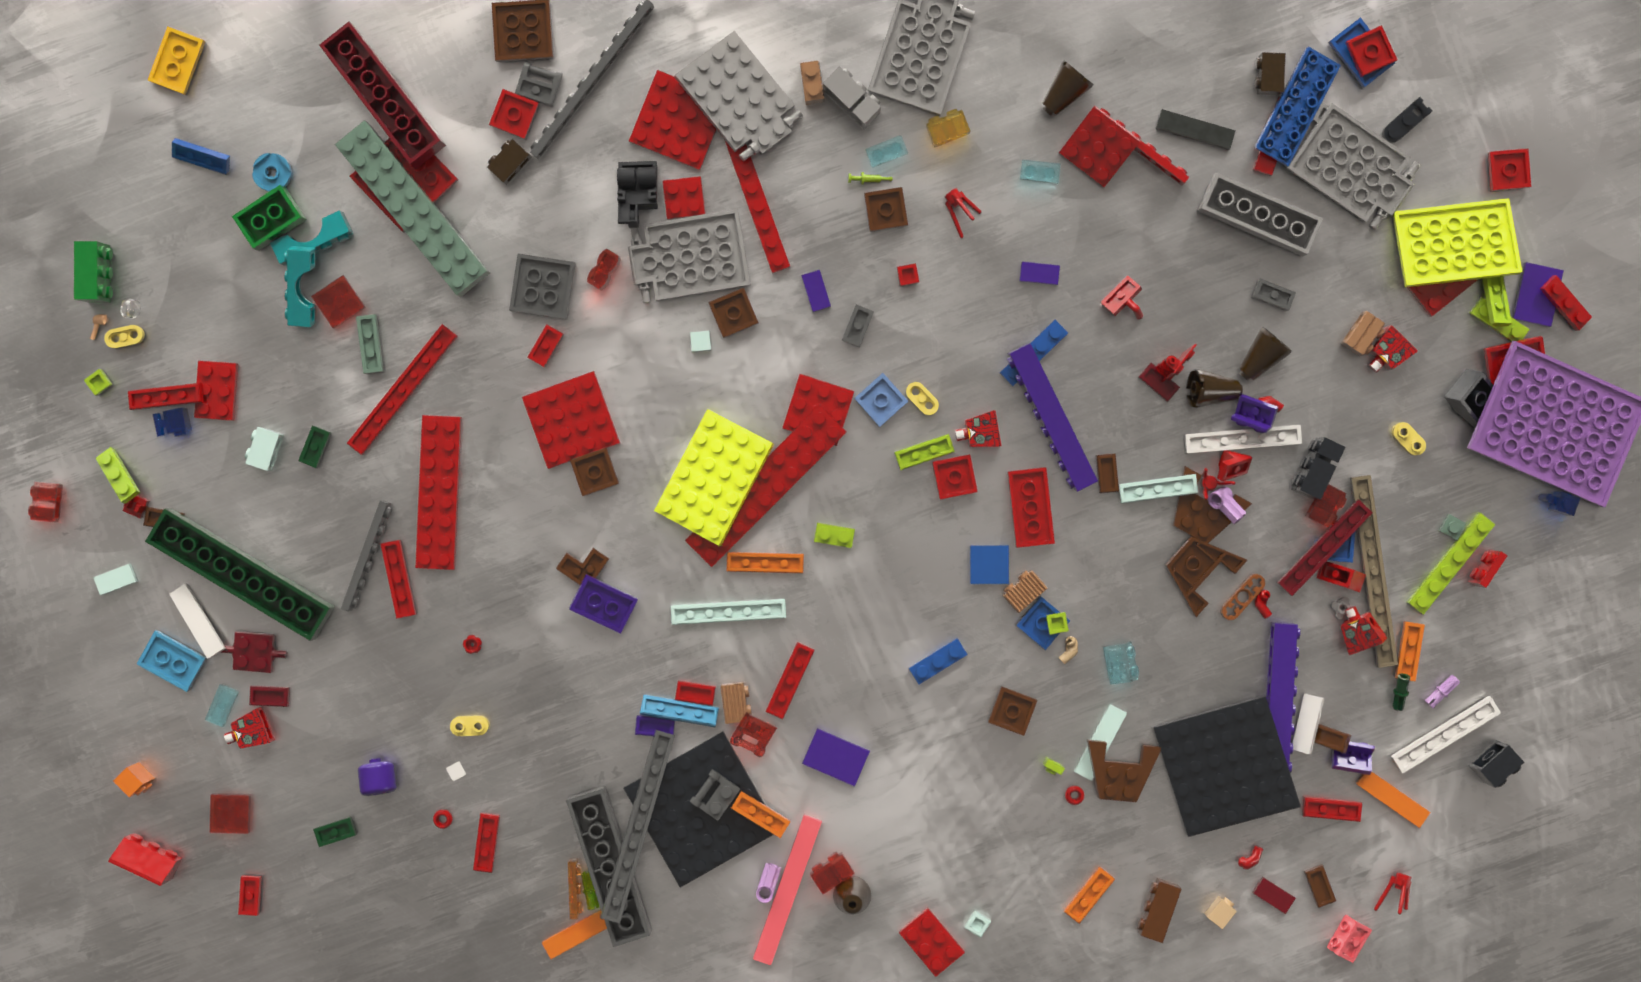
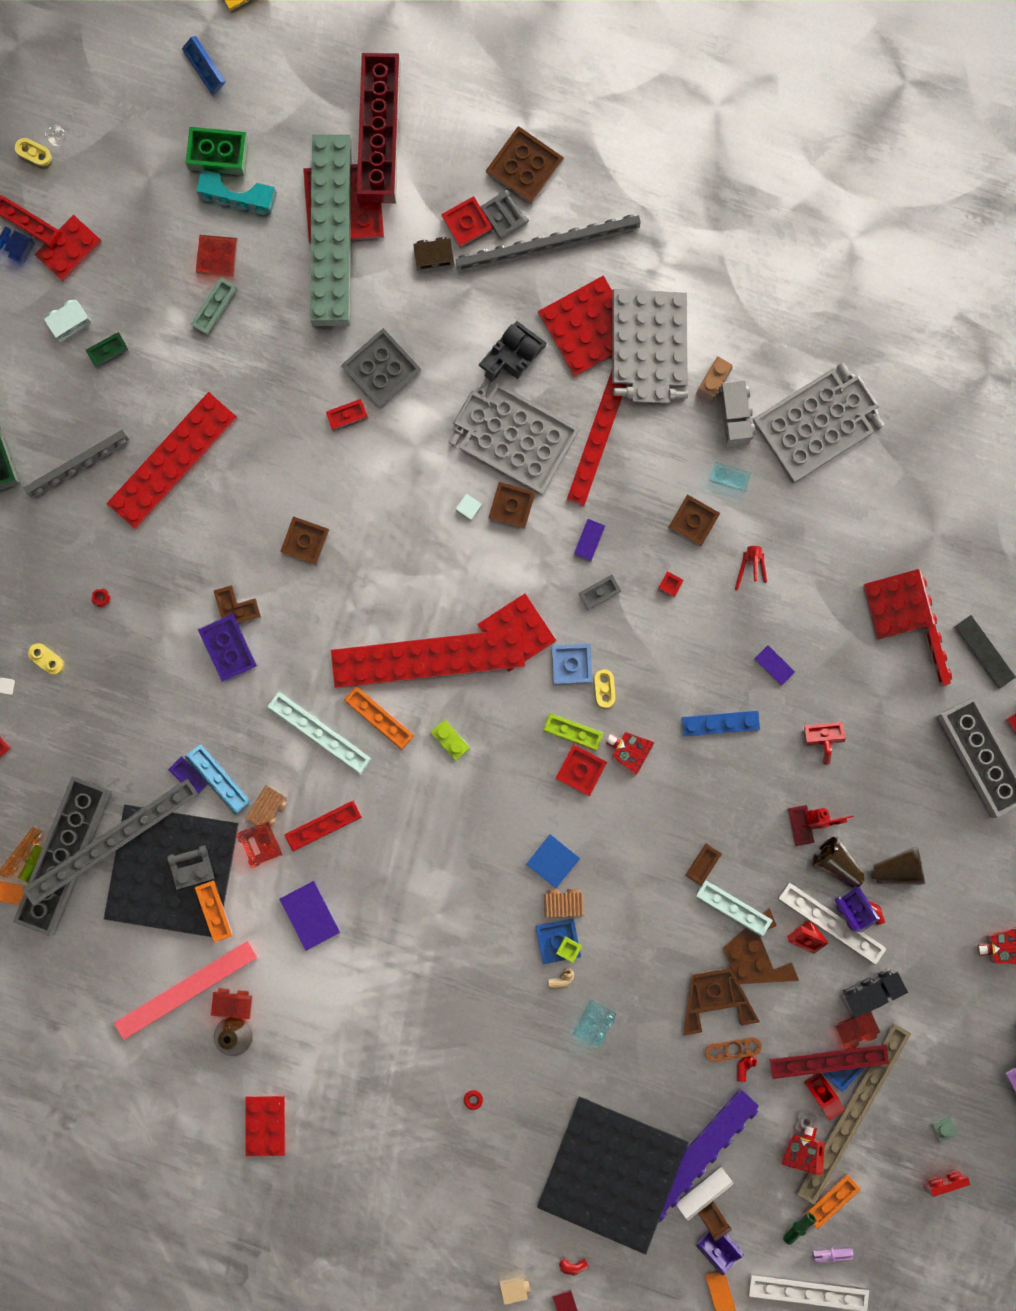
camera: 40 degrees right, 5 degrees down
green brick [74,241,113,303] -> none
light nougat hand [90,314,107,340] -> none
dark azure plate [252,153,293,191] -> none
teal arch [284,246,315,327] -> none
red tile [347,324,458,455] -> none
red plate [380,540,417,619] -> none
red plate [522,371,620,469] -> none
clear red brick [587,249,621,291] -> none
neon yellow plate [654,409,774,546] -> none
red plate [663,176,705,220] -> none
red tile [675,681,716,706] -> none
lavender piece [756,863,781,903] -> none
lime piece [848,172,893,185] -> none
blue plate [909,638,968,684] -> none
clear yellow brick [926,109,971,148] -> none
light aqua tile [964,911,991,938] -> none
reddish brown plate [988,686,1038,736] -> none
dark purple brick [1007,343,1098,492] -> none
red plate [1008,467,1055,548] -> none
clear light blue plate [1020,159,1061,184] -> none
dark brown cone [1042,60,1094,115] -> none
lime plate [1043,757,1065,775] -> none
orange tile [1064,866,1115,924] -> none
light aqua tile [1074,704,1127,781] -> none
reddish brown wing [1086,739,1161,802] -> none
reddish brown brick [1137,878,1182,943] -> none
red plant [1200,468,1235,500] -> none
lavender piece [1208,486,1246,524] -> none
dark grey plate [1252,278,1296,311] -> none
red tile [1302,797,1362,822] -> none
medium nougat brick [1341,311,1385,356] -> none
light yellow plate [1392,422,1426,455] -> none
lime plate [1407,513,1495,615] -> none

